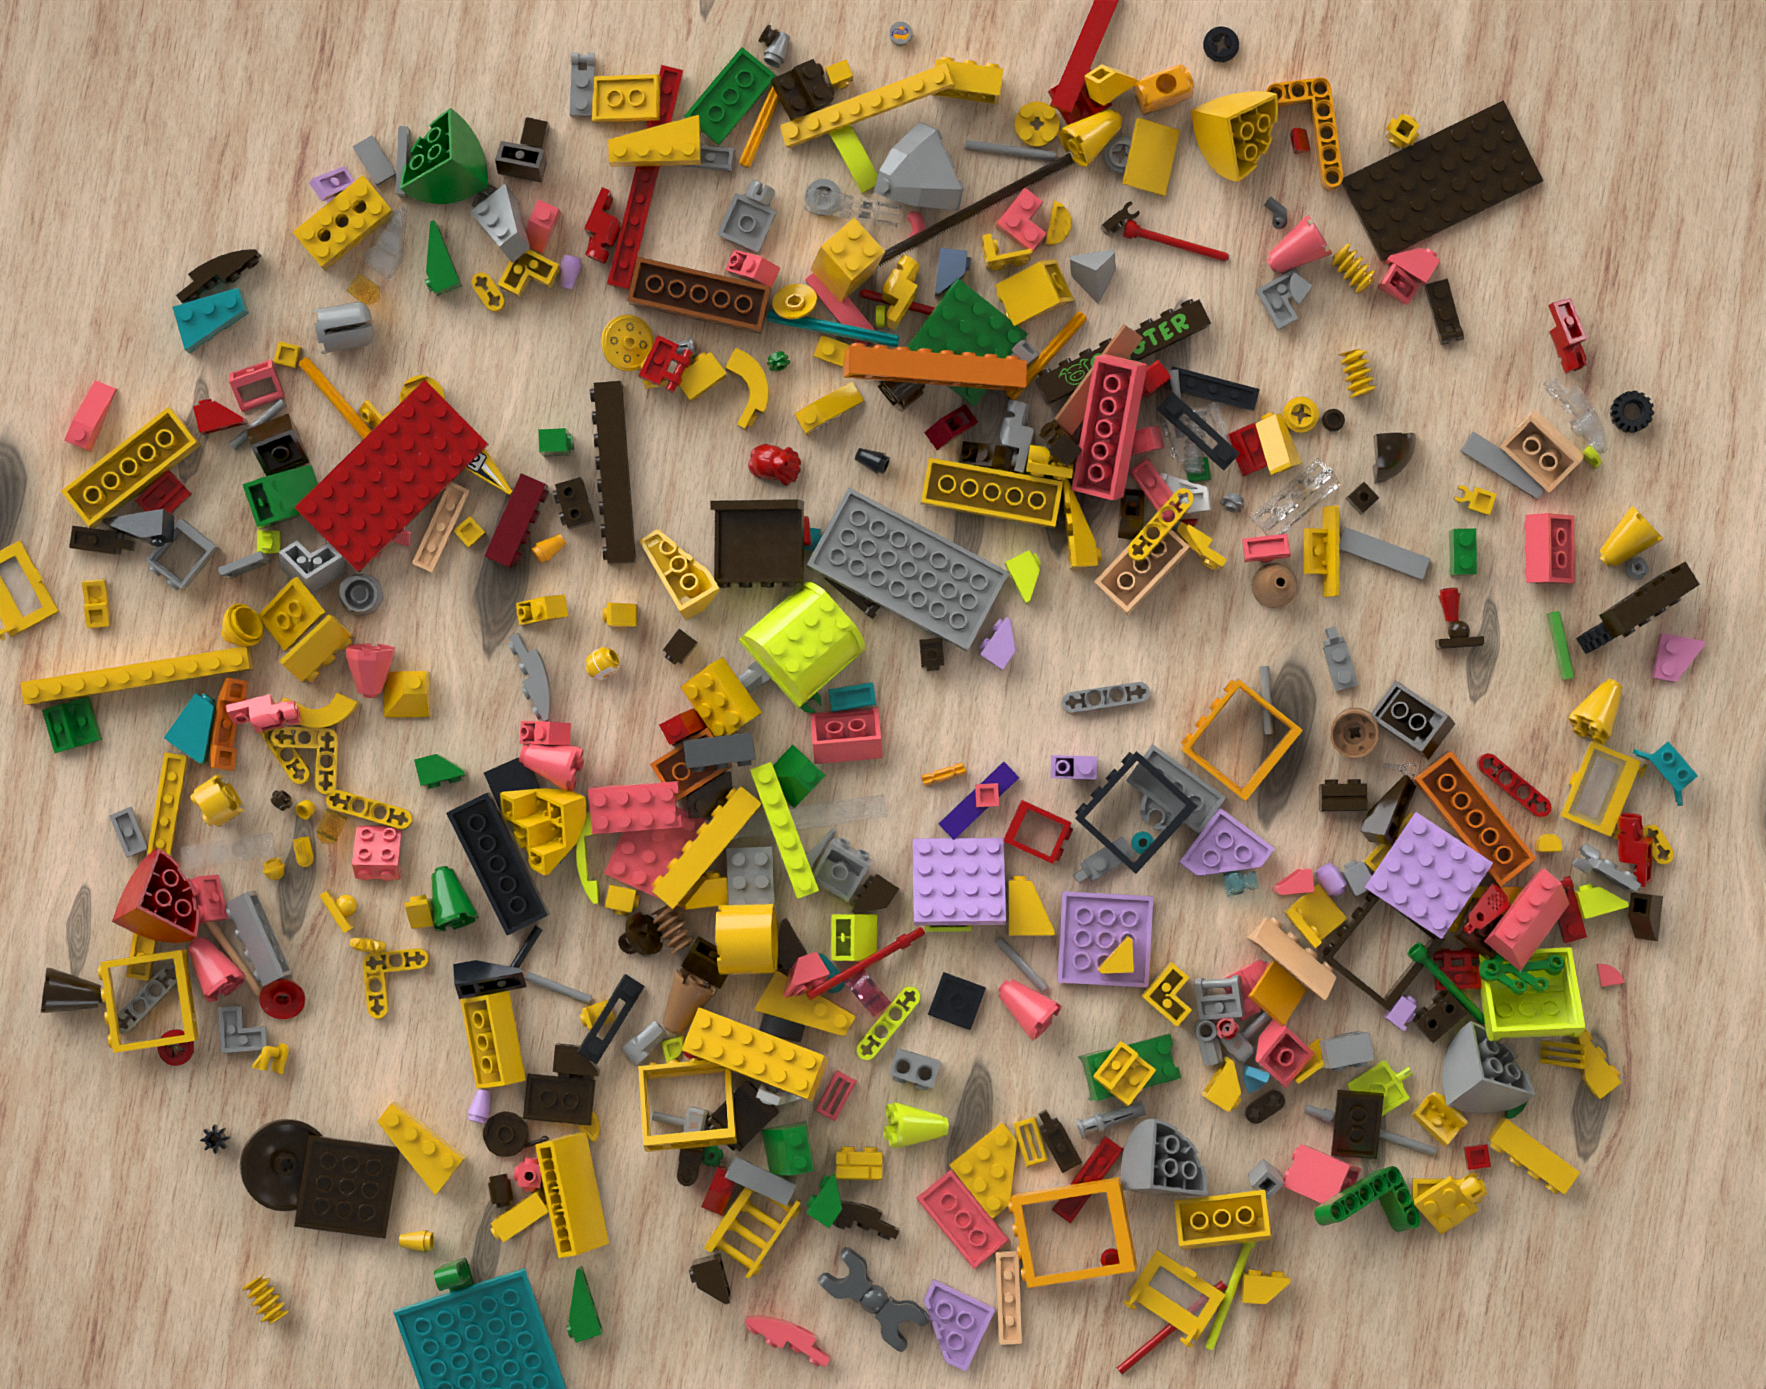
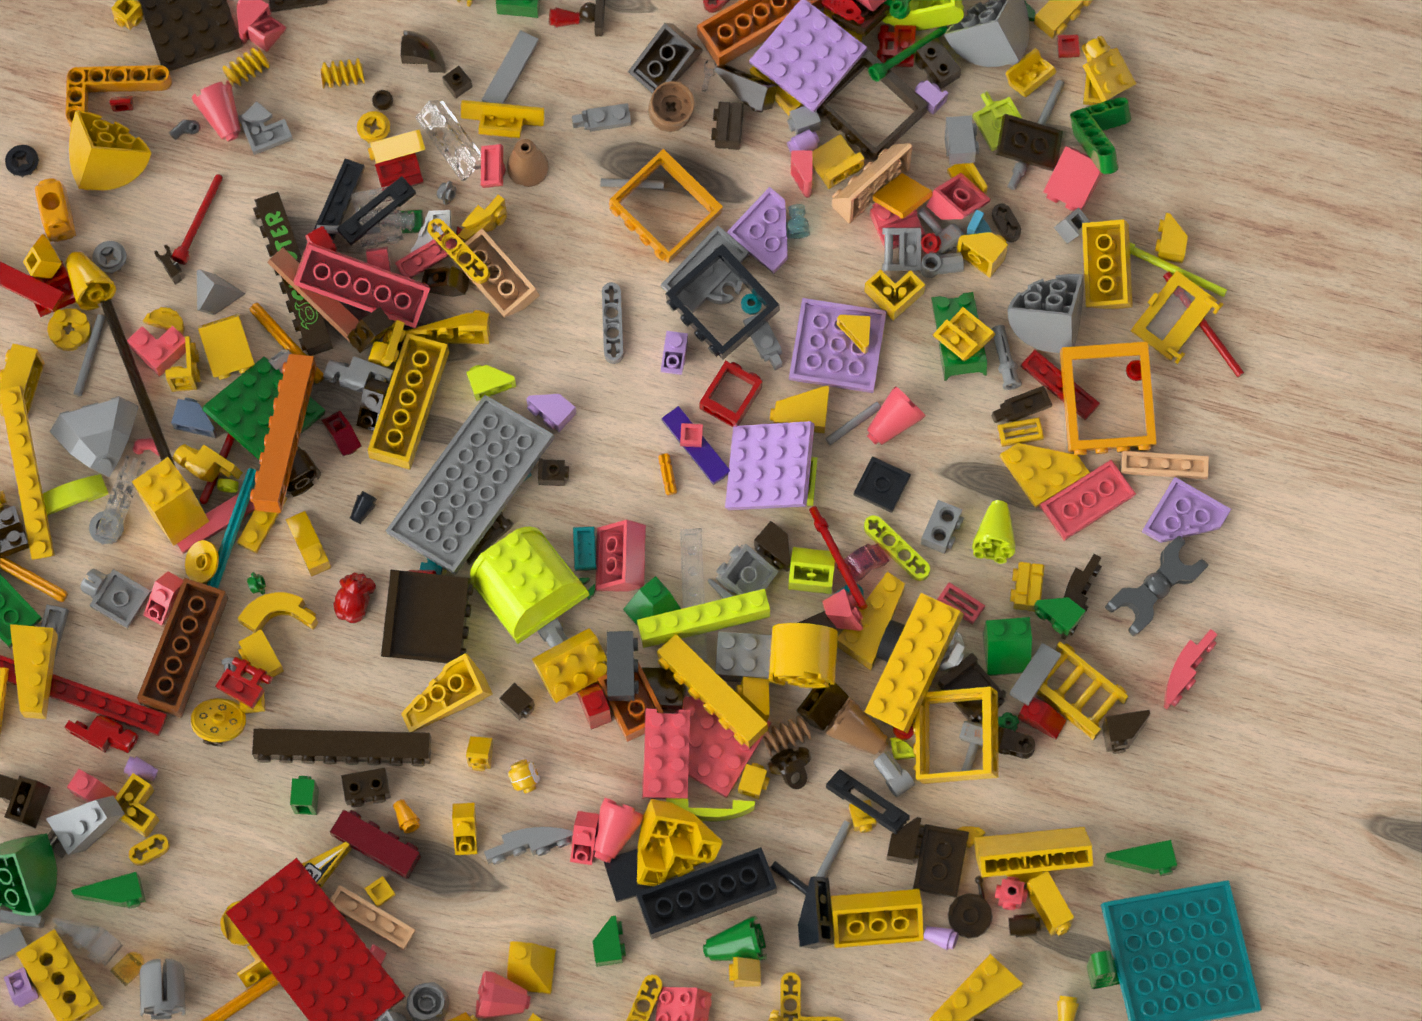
camera: 80 degrees left, 15 degrees down
yellow tile [1122,118,1180,196] -> none

